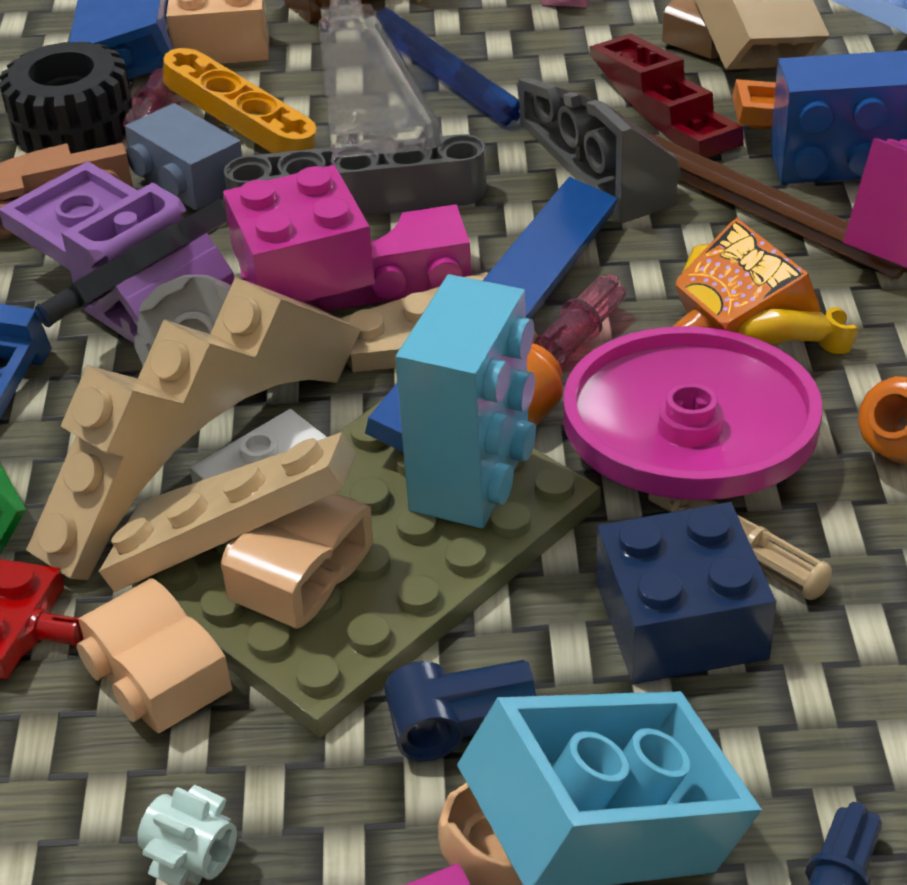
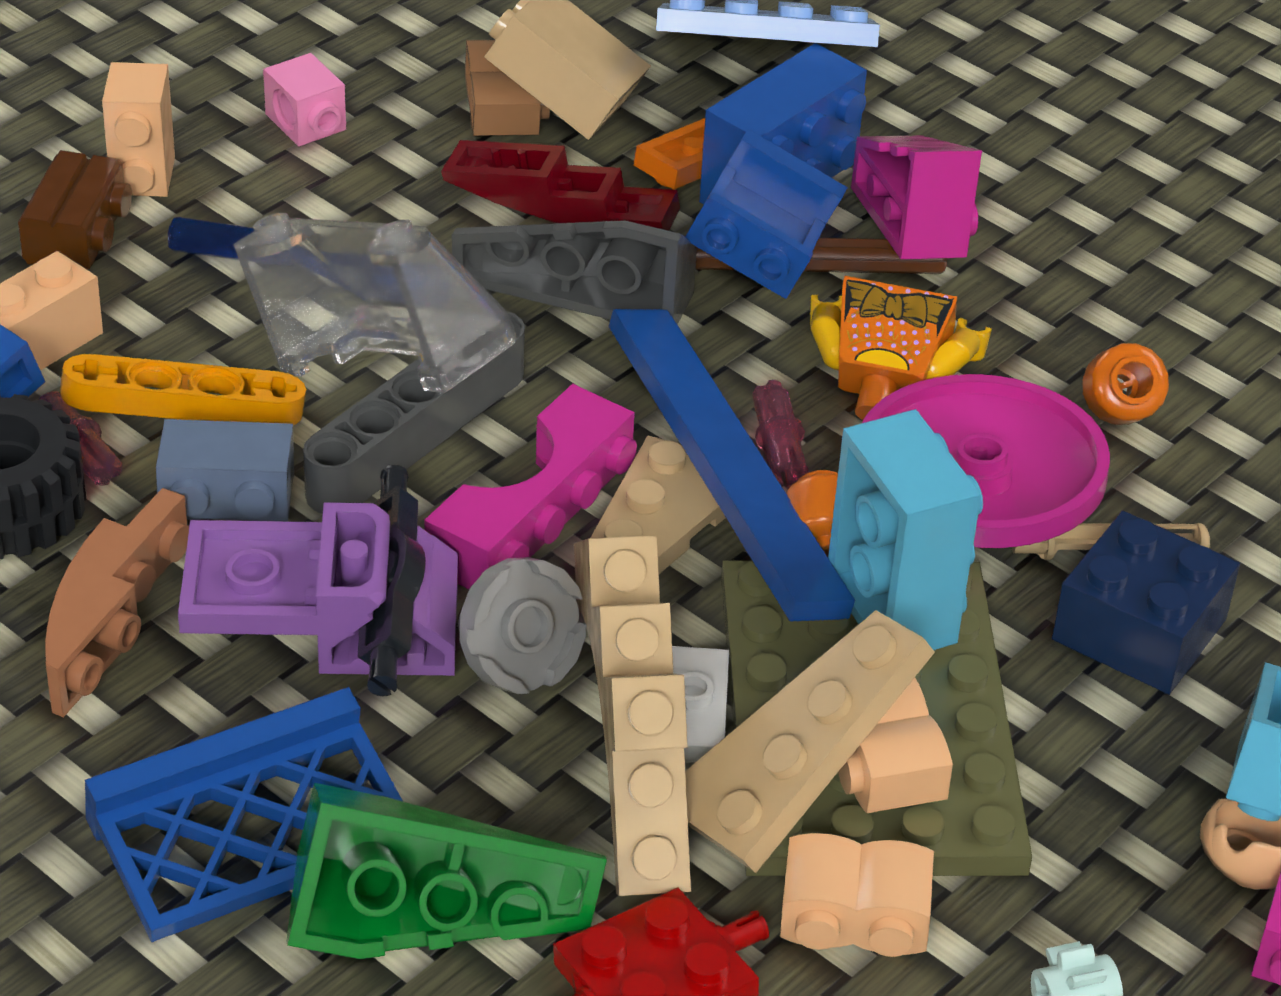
camera: 50 degrees left, 0 degrees up
dark pink brick [223,165,375,302] -> none
dark blue piece [384,660,536,761] -> none
none -> blue panel [685,129,848,299]

